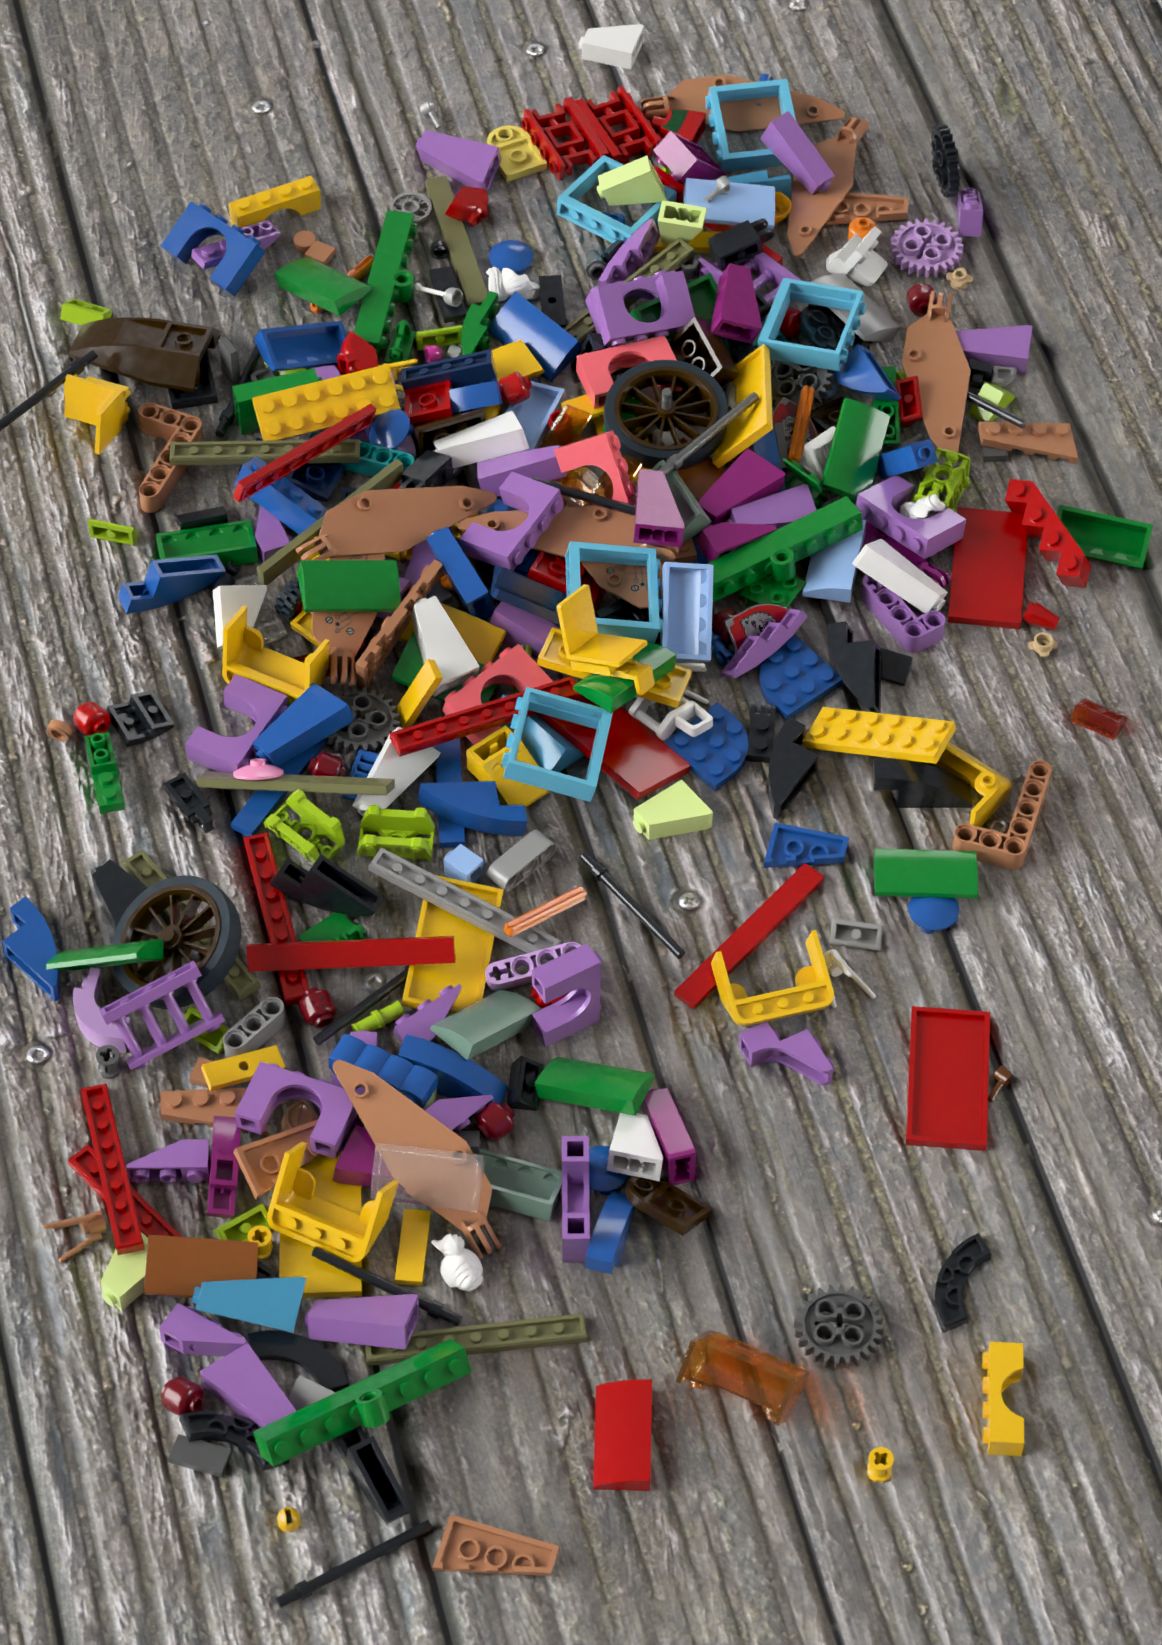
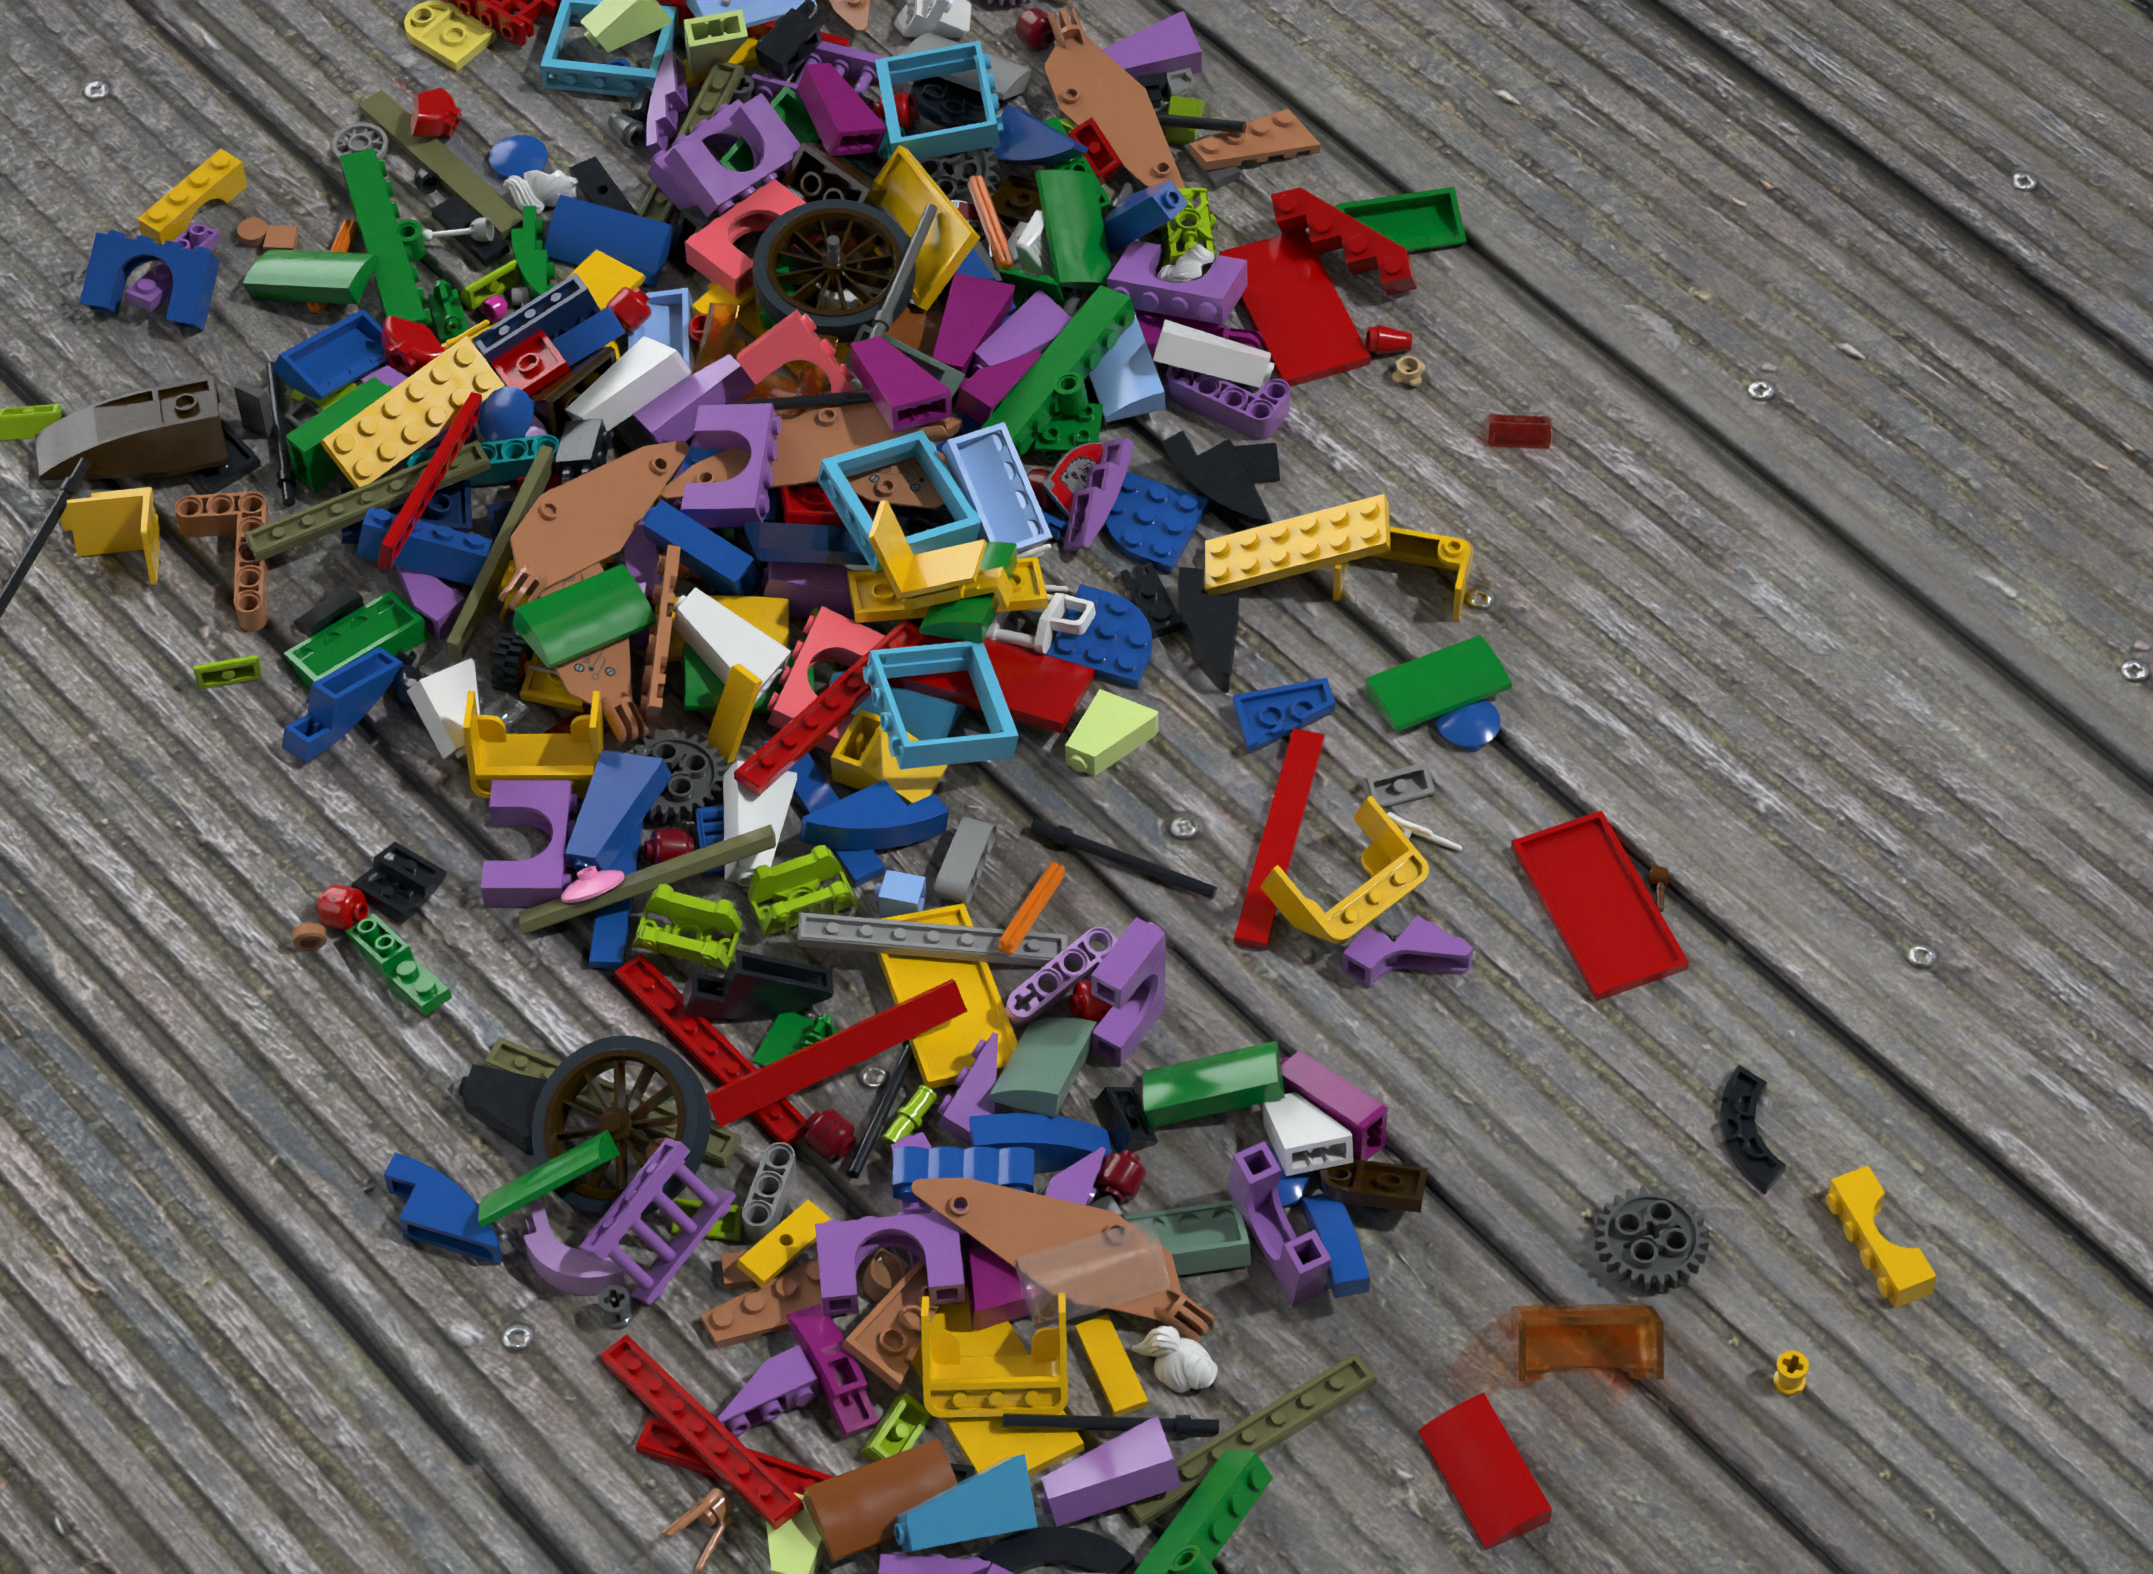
camera: 25 degrees left, 0 degrees up
black hinge [163,773,214,834] -> none
yellow bush [247,1225,273,1260] -> none
medium lavender slope [416,130,502,192] -> none
light grey hand [419,102,442,129] -> none
black slope [872,758,972,808] -> none
nougat beam [952,760,1052,870] -> none

